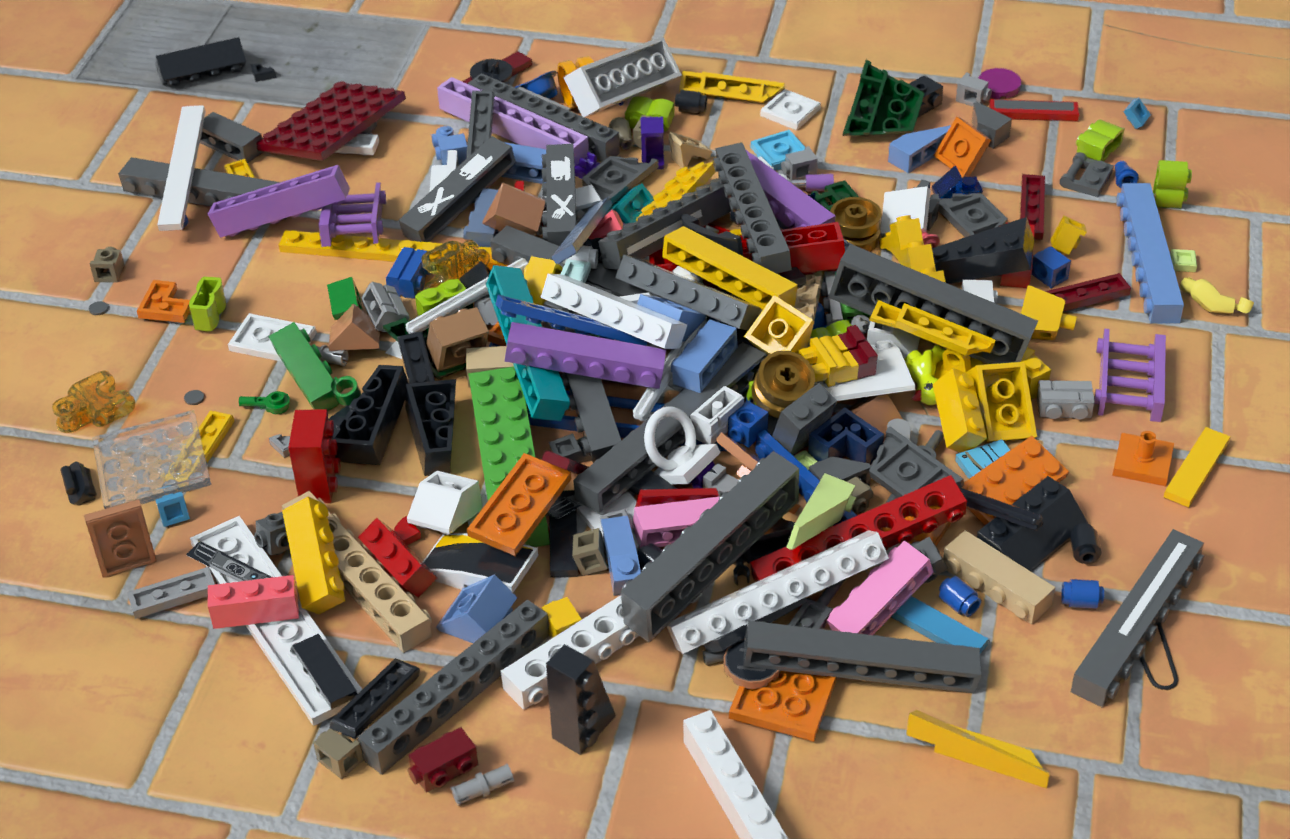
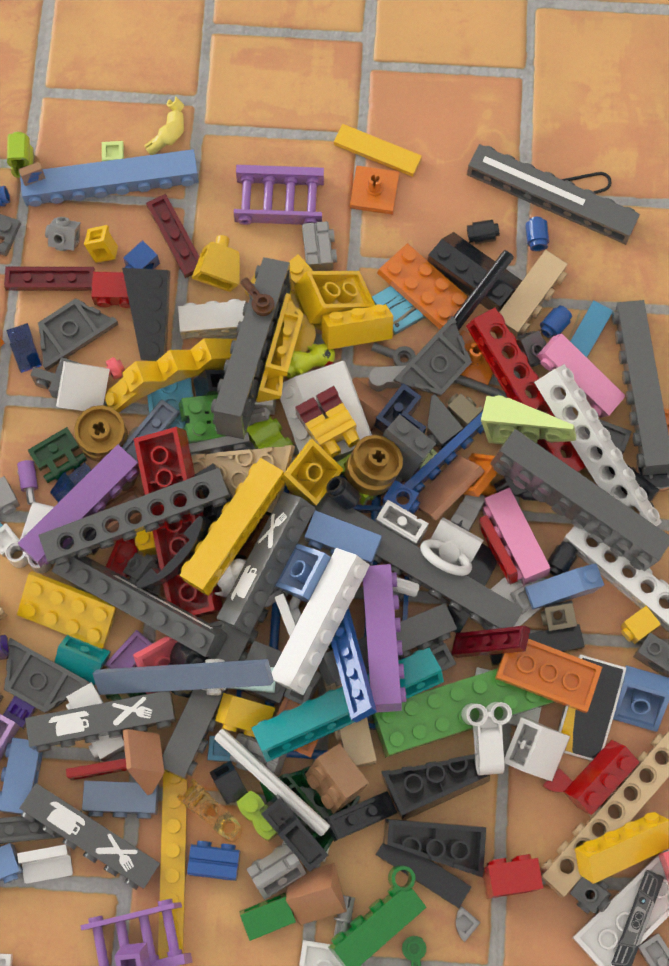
camera: 100 degrees left, 30 degrees up
none -> medium nougat tile [19,162,45,186]
none -> light grey brick [45,217,81,251]
none -> reddish brown plate [241,278,274,316]
none -> black slope [259,794,329,872]
none -> black brick [326,476,360,510]
none -> white piece [461,702,512,775]

